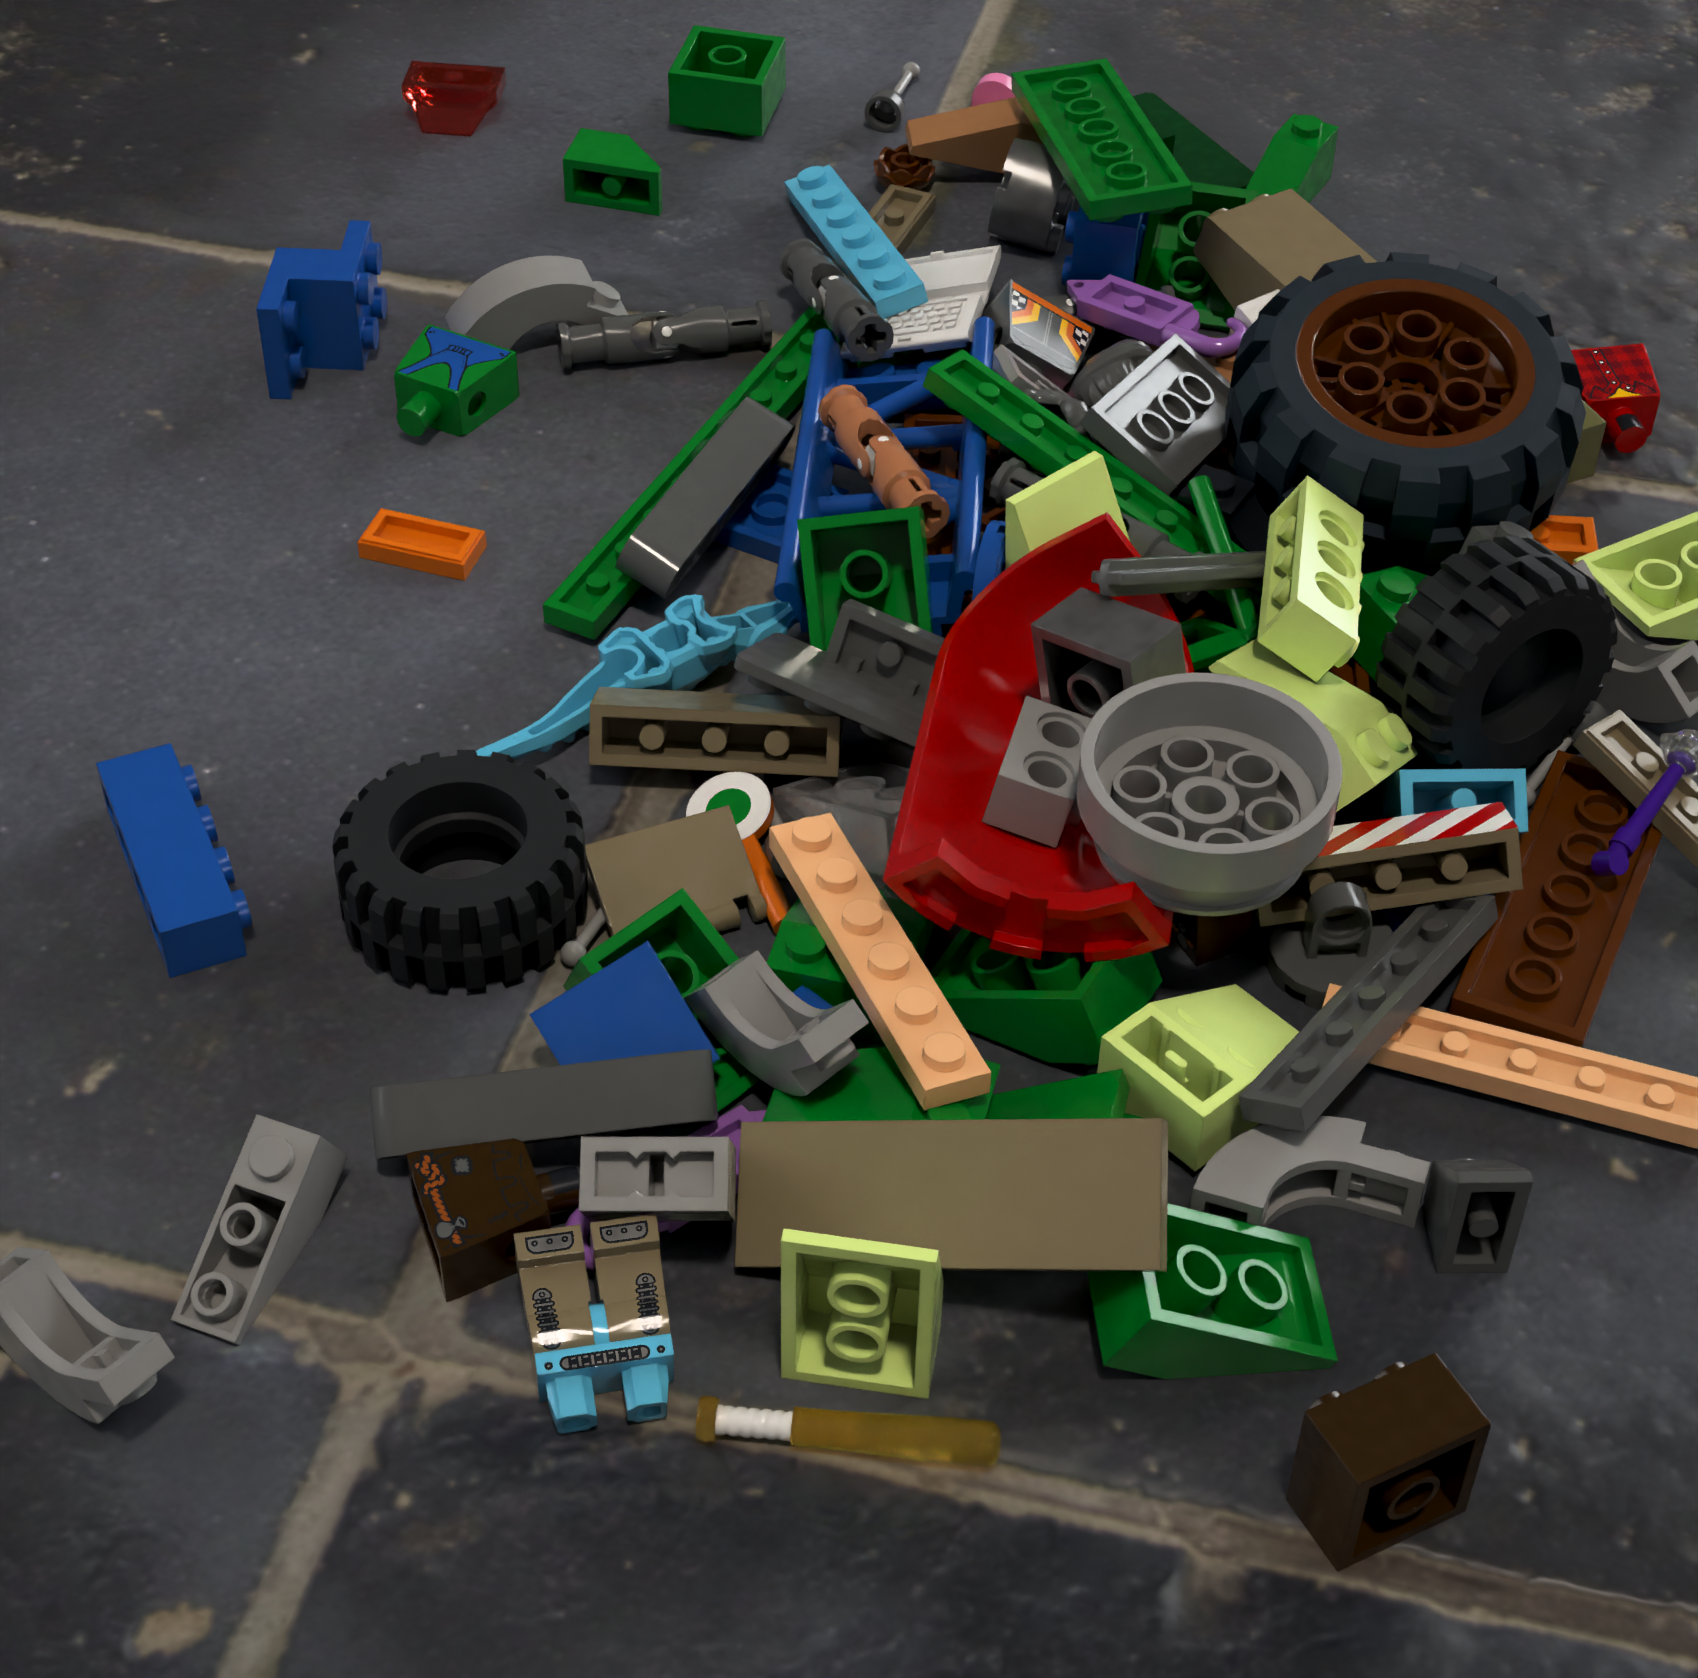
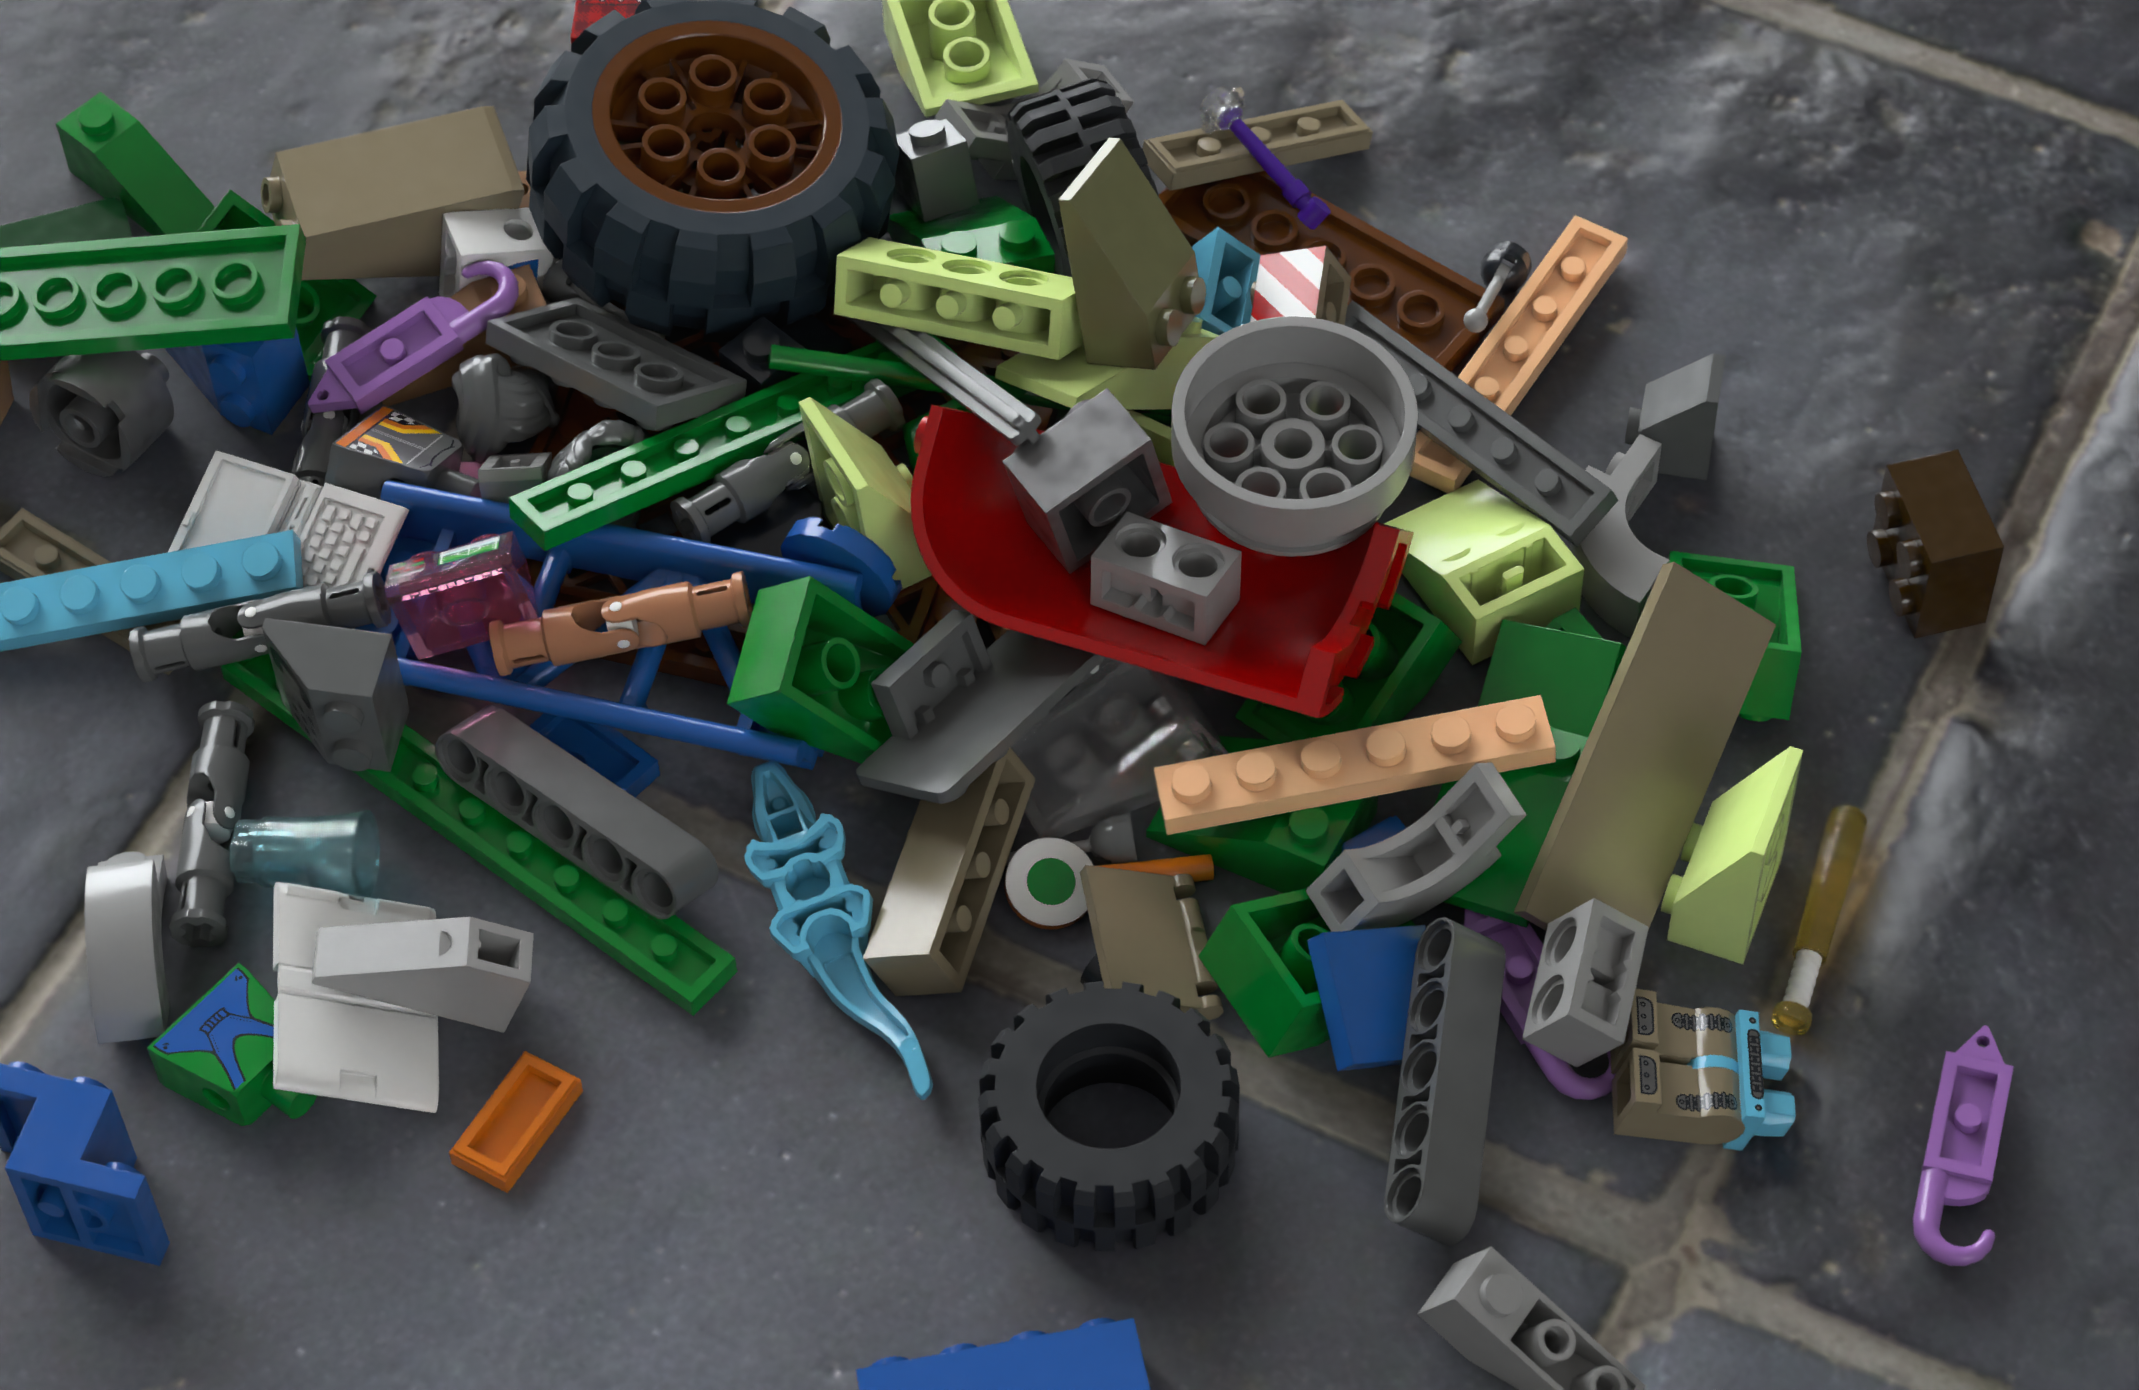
camera: 75 degrees left, 10 degrees up
dark brown torso [406,1138,580,1302] -> none
none -> clear light blue plant [230,810,380,897]
none -> dark grey slope [262,618,409,772]
none -> white piece [273,882,439,1113]
none -> light grey slope [311,917,534,1033]
none -> clear pink slope [384,531,540,660]
none -> olive slope [1059,138,1206,370]
none -> black hinge [1463,241,1532,333]
none -> medium lavender plate [1913,1025,2014,1266]

